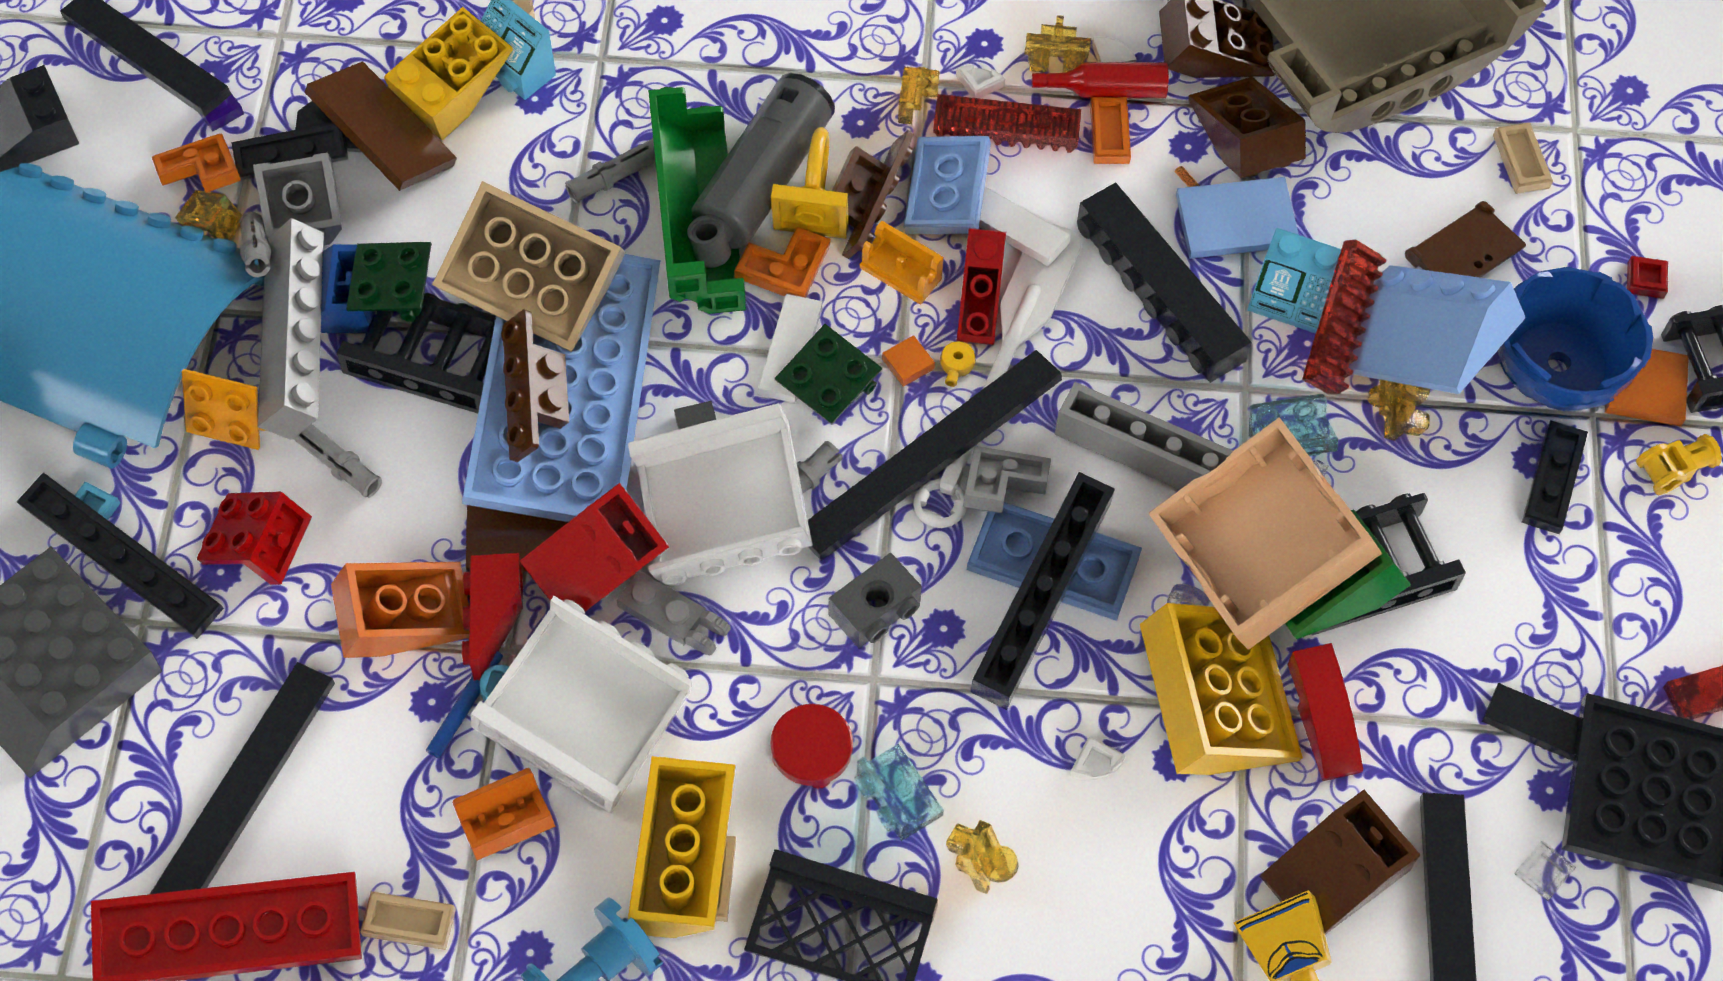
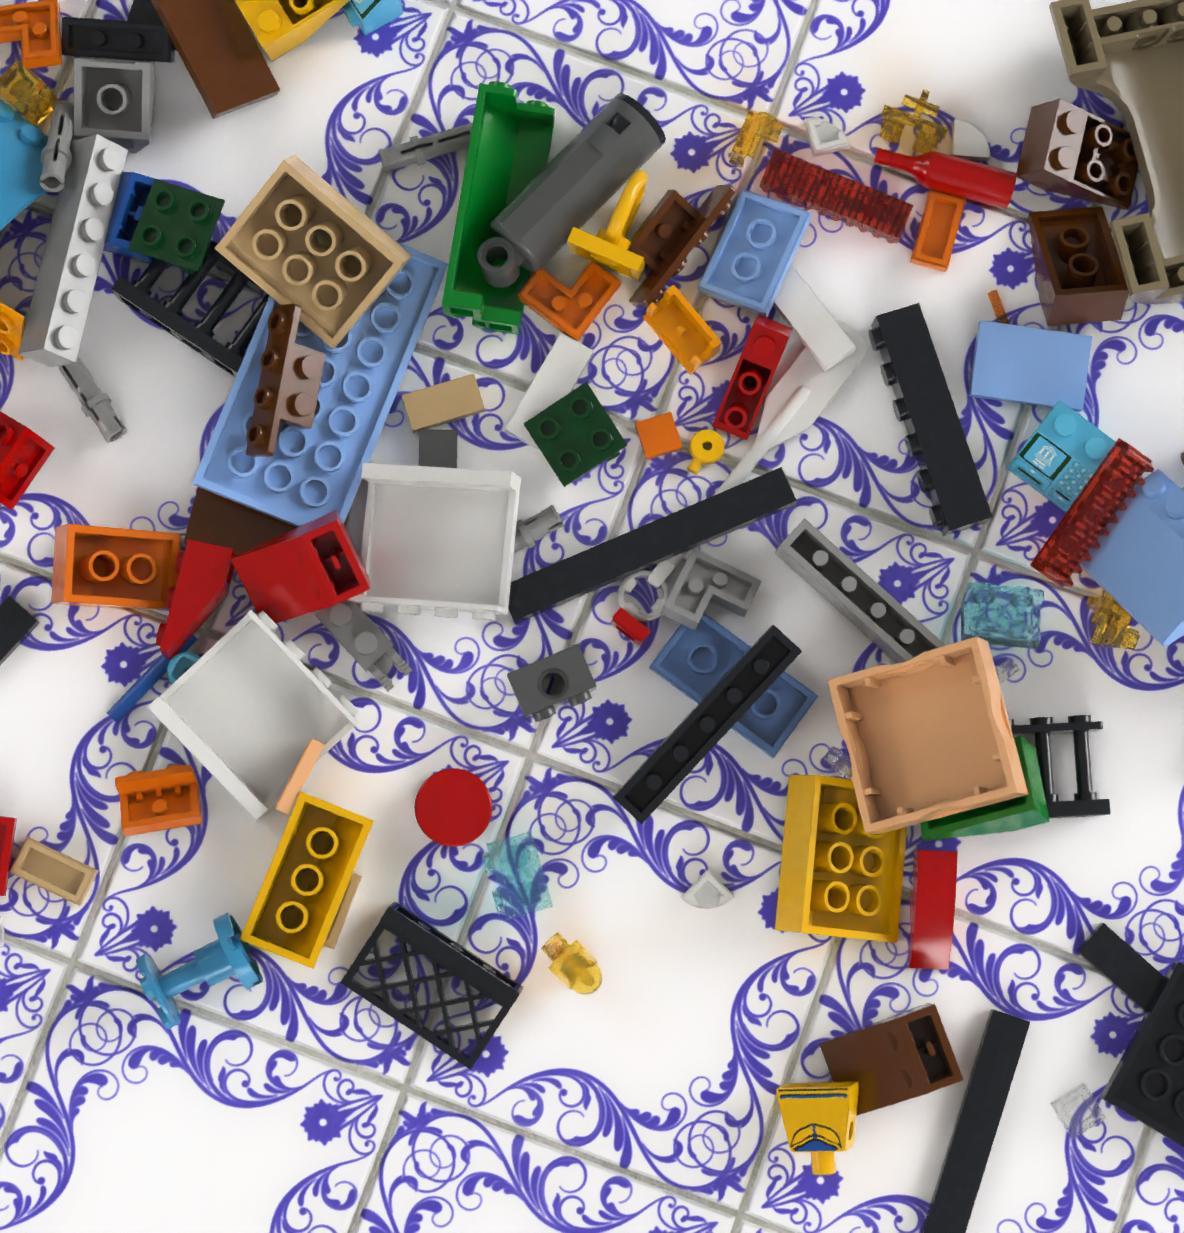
camera: 10 degrees right, 20 degrees up
none -> light nougat tile [275,738,325,815]
none -> tan tile [401,373,485,433]
none -> red tile [611,607,651,646]

